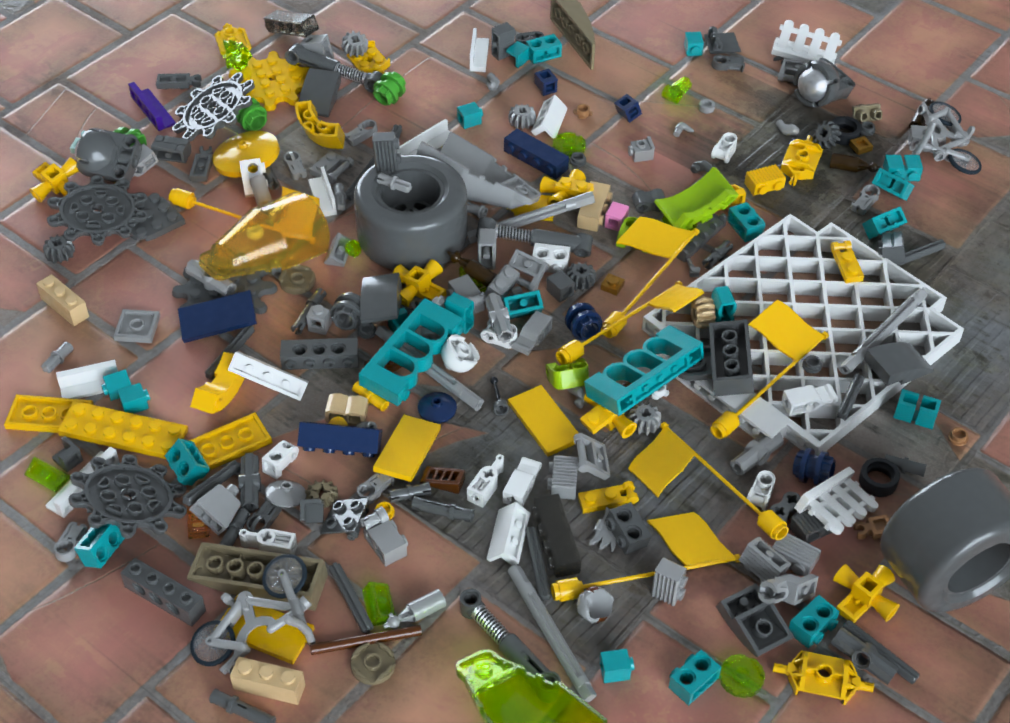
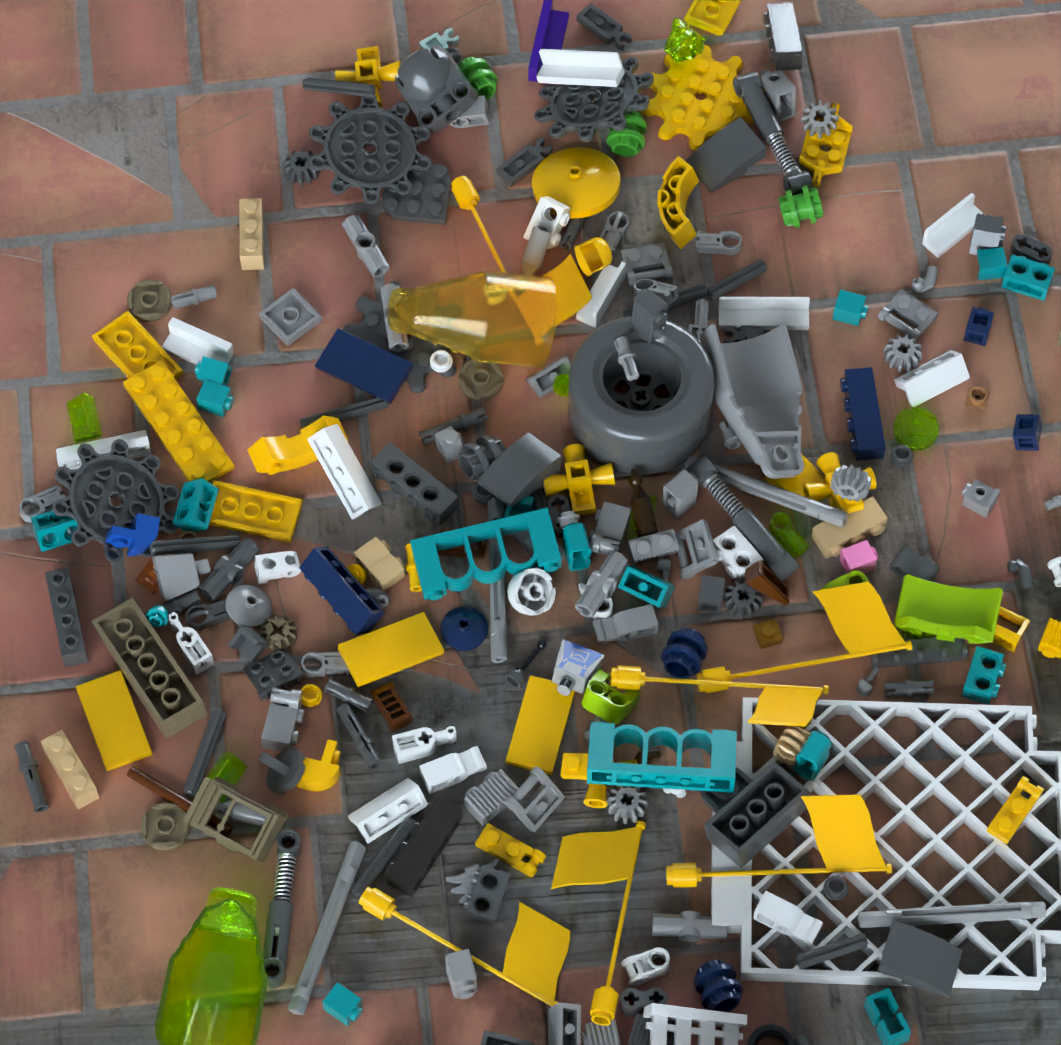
camera: 45 degrees right, 15 degrees up
dark grey panel [52,436,83,472] -> none
dark grey brick [151,135,192,163] -> none
piece [190,554,316,675] -> none
light grey axle [333,183,347,211] -> none
light grey hair [576,586,614,624] -> none
none -> blue brick [105,513,160,556]
none -> dark tan tile [127,280,172,322]
none -> teal plate [146,605,169,628]
none -> dark tan piece [183,777,288,862]
none -> dark grey tile [258,747,305,795]
none -> yellow brick [297,740,341,792]
none -> dark grey axle [302,78,376,97]
none -> light grey piece [342,214,390,278]
none -> white plate [430,350,453,372]
none -> white panel [536,49,625,87]
none -> light grey torso [552,639,605,696]
none -> yellow helmet [574,237,613,276]
none -> light grey piece [633,278,679,306]
none -> reddish brown slope [745,560,789,605]
none -> clear neon green piece [768,512,810,559]
none -> light grey gear [830,465,871,501]
none -> light grey plate [878,289,938,340]

